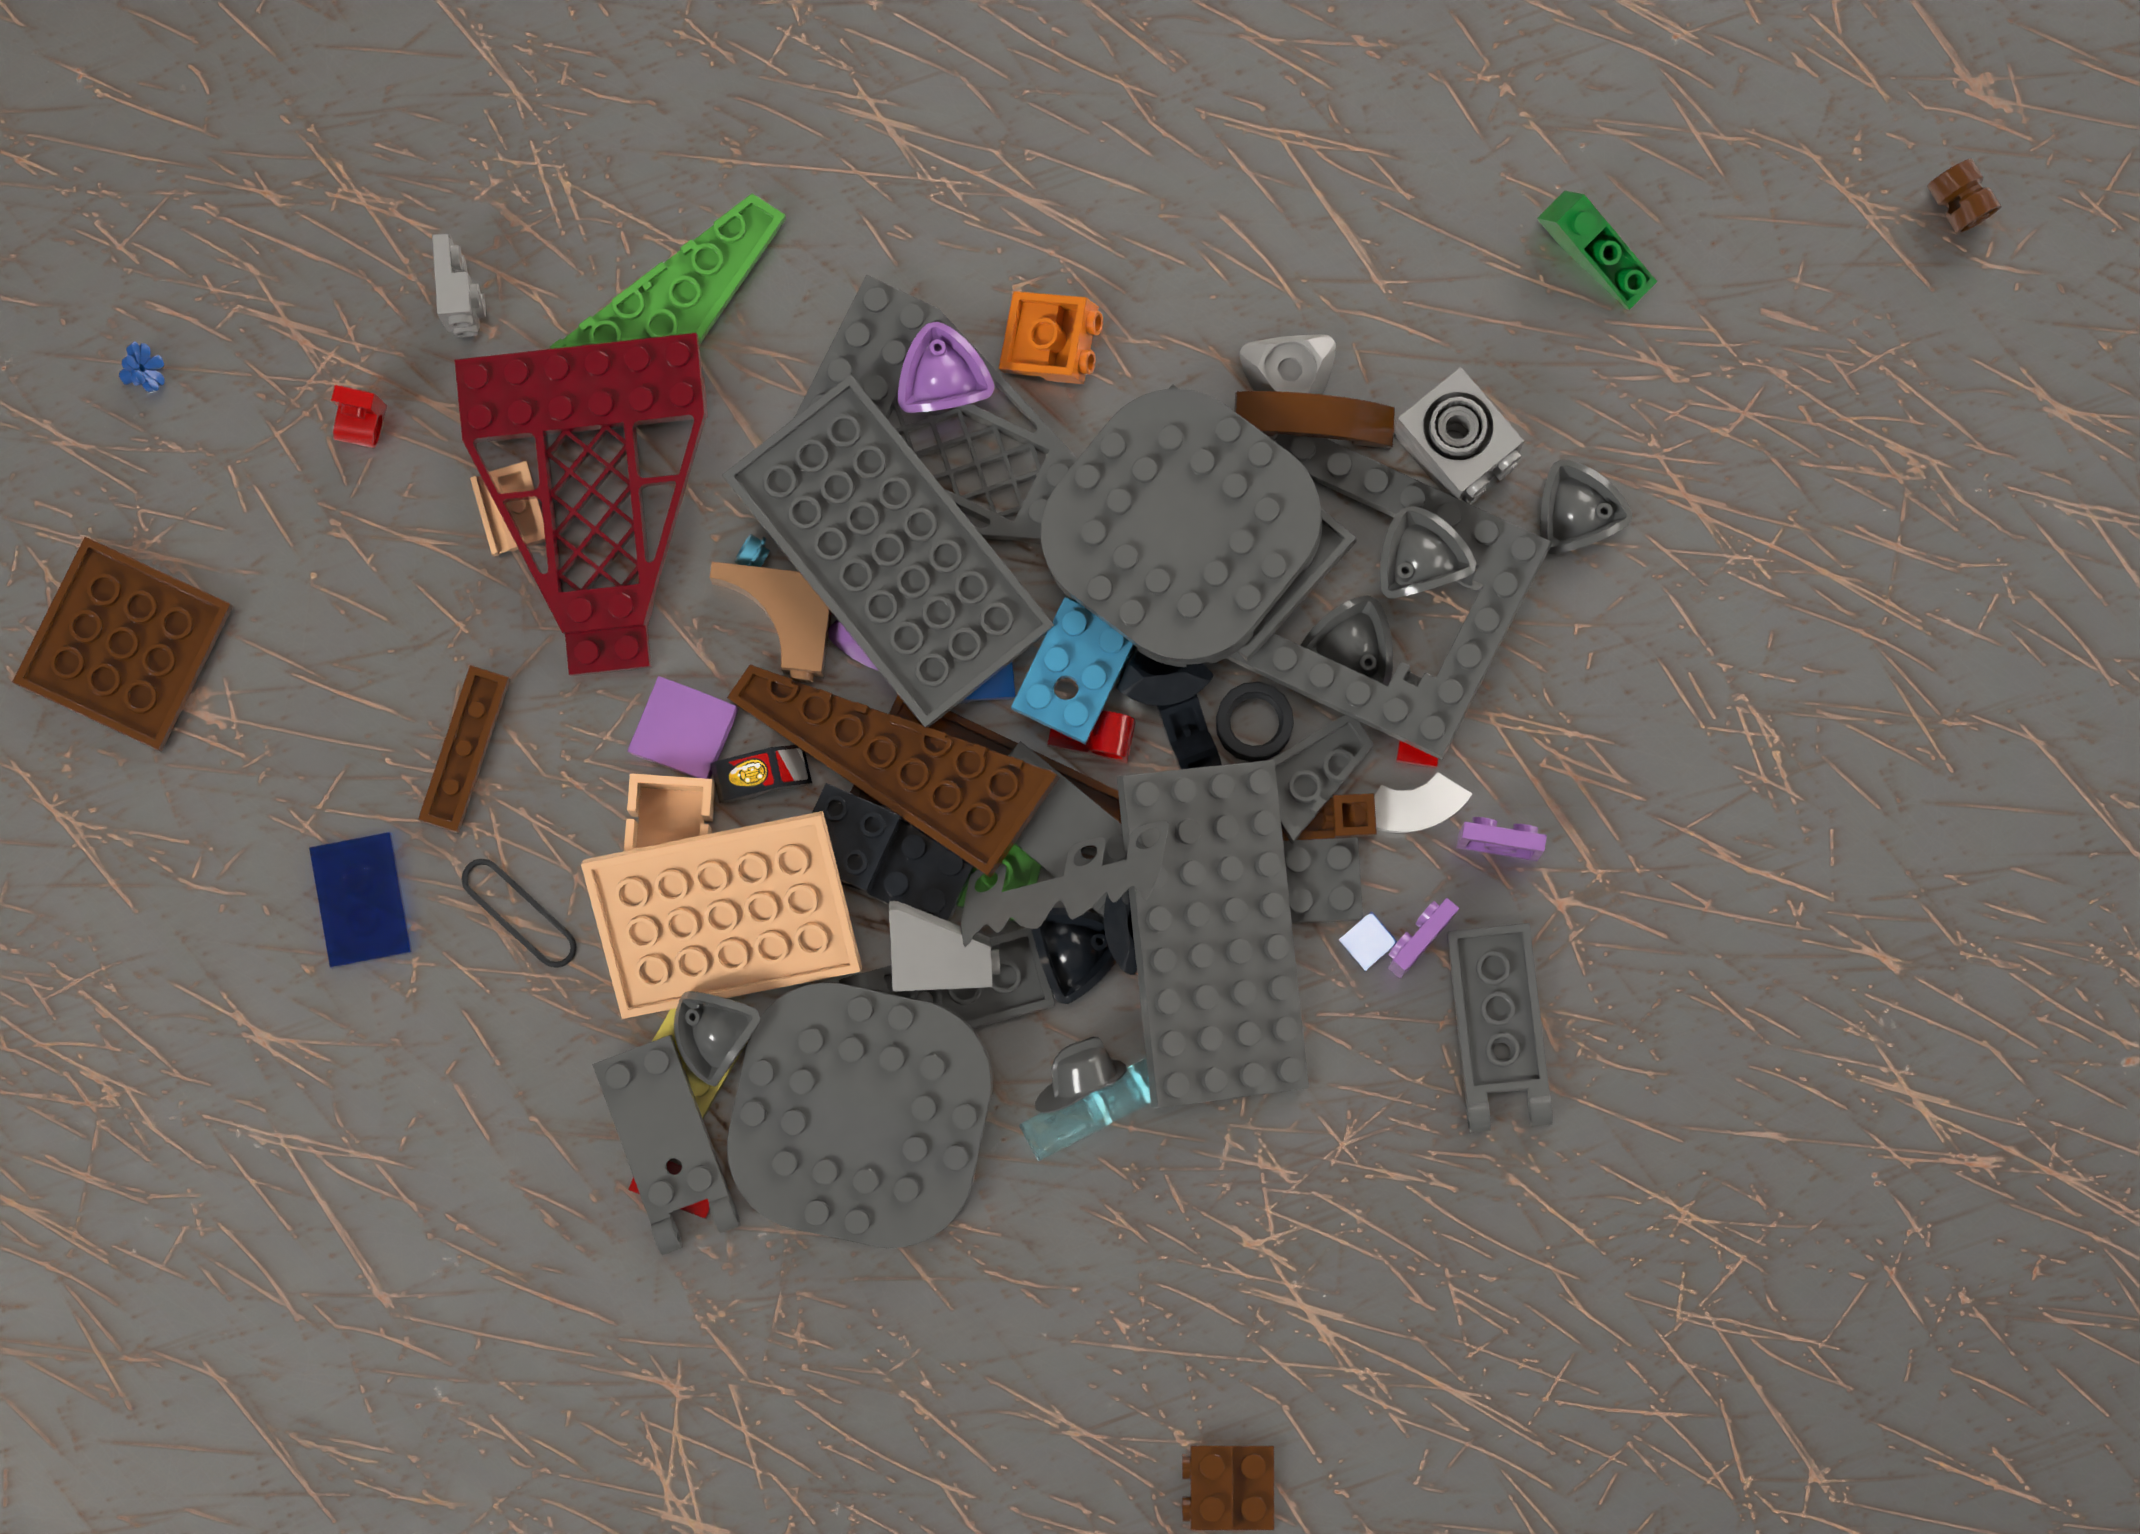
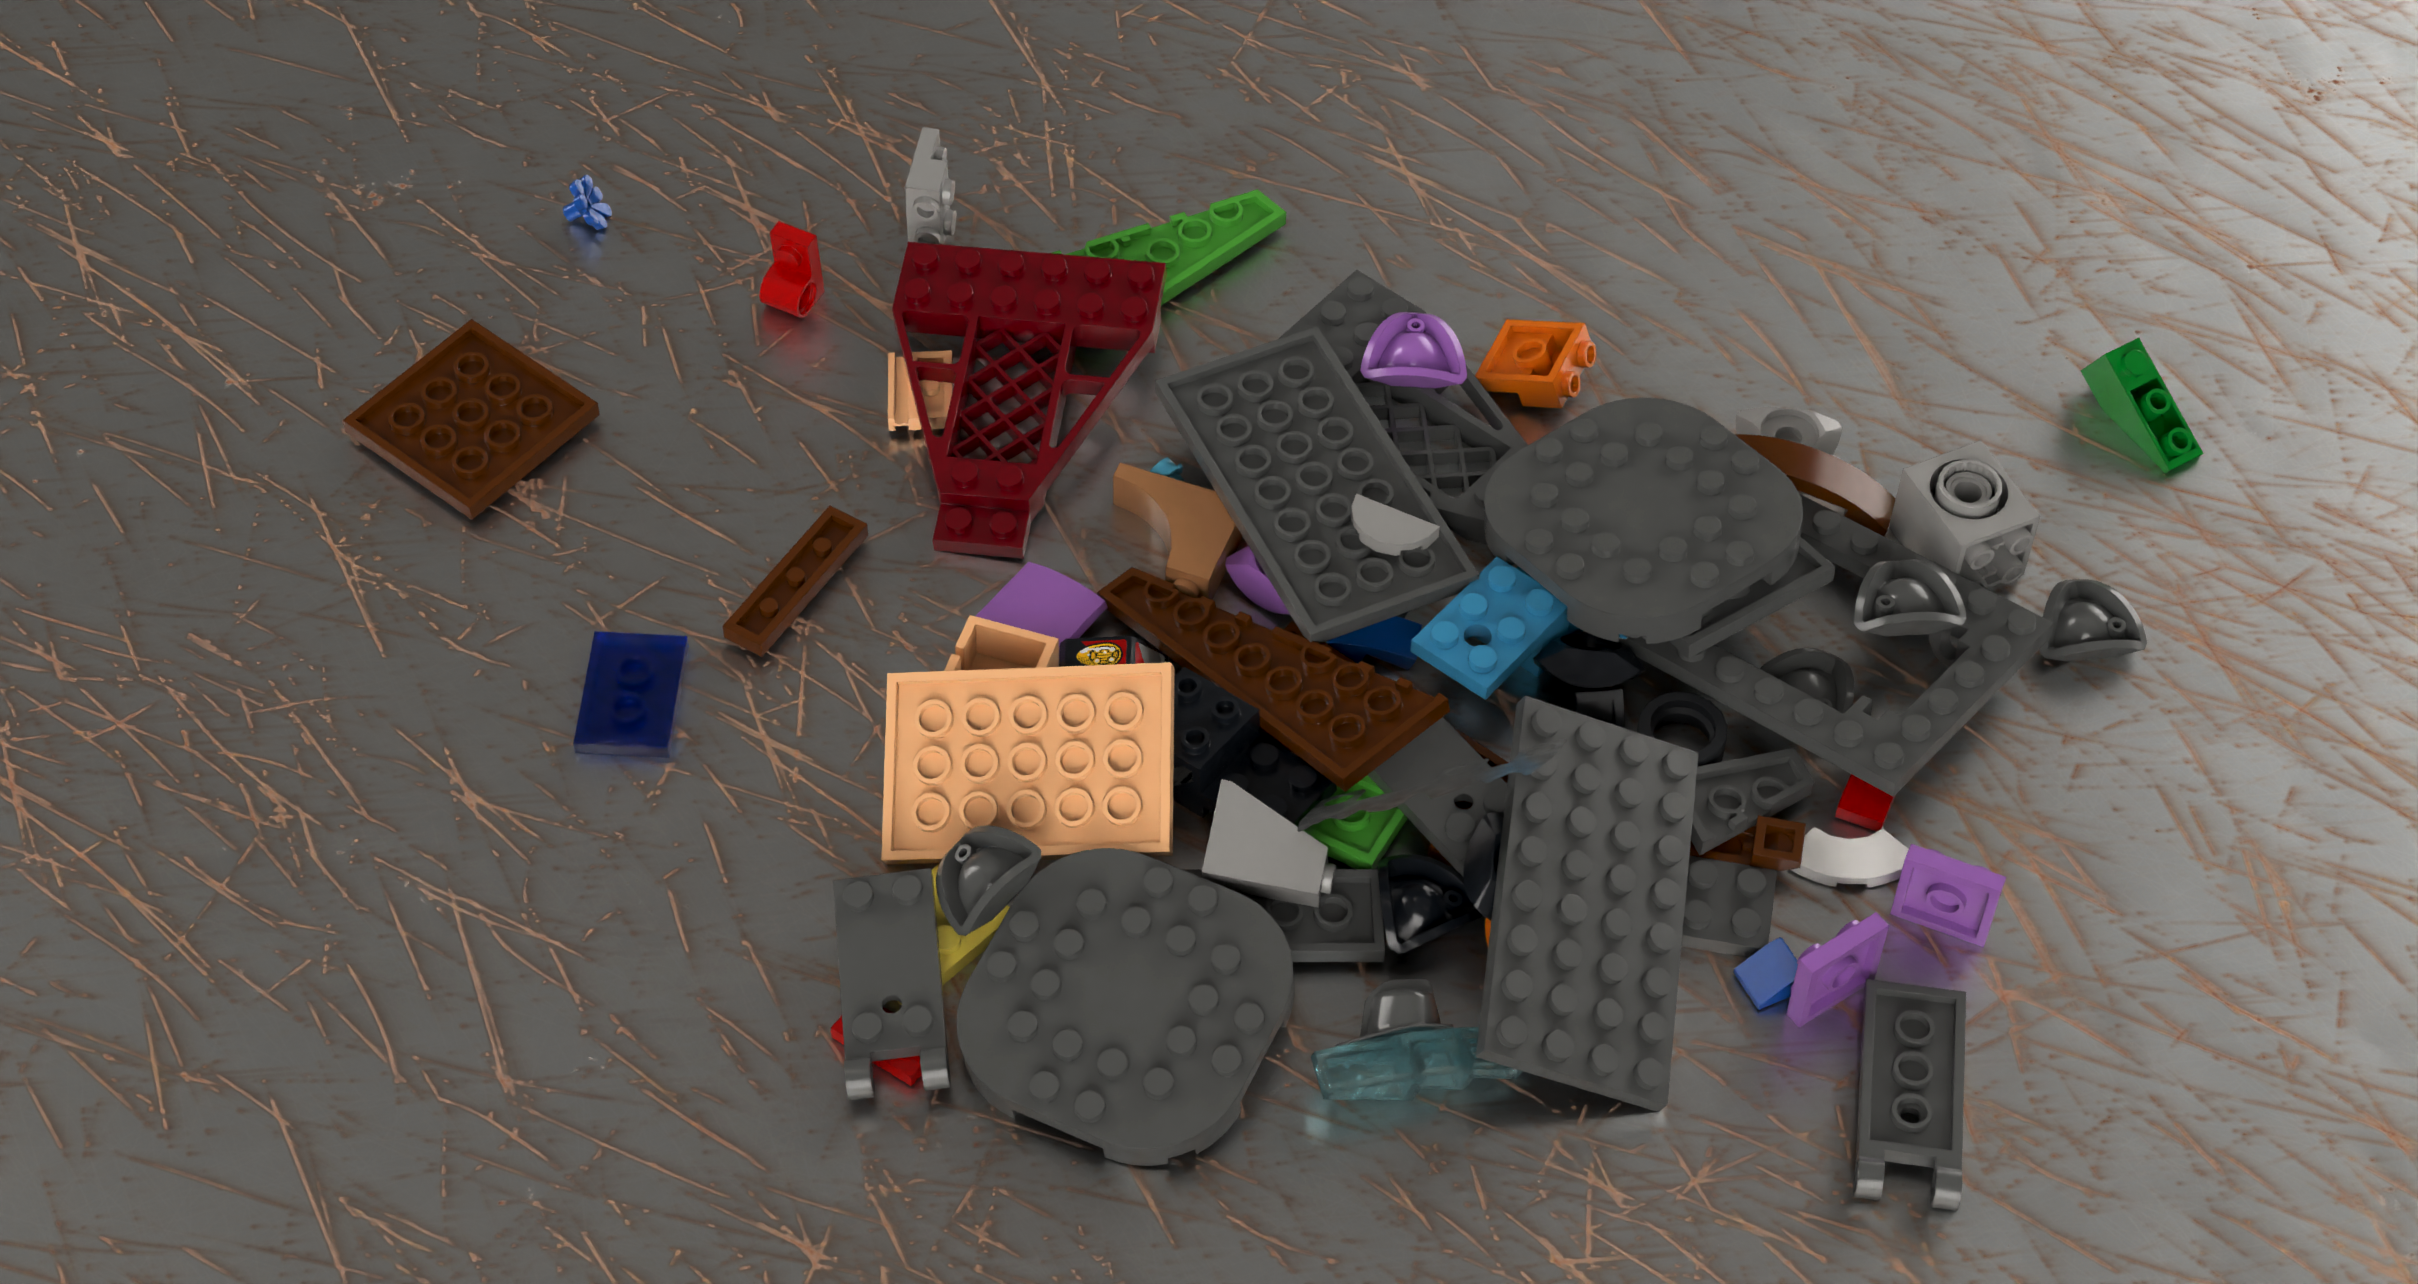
camera: 10 degrees right, 30 degrees down
black piece [461,859,577,968] -> none
red plate [1047,710,1136,763] -> none
none -> light grey tile [1351,493,1440,556]

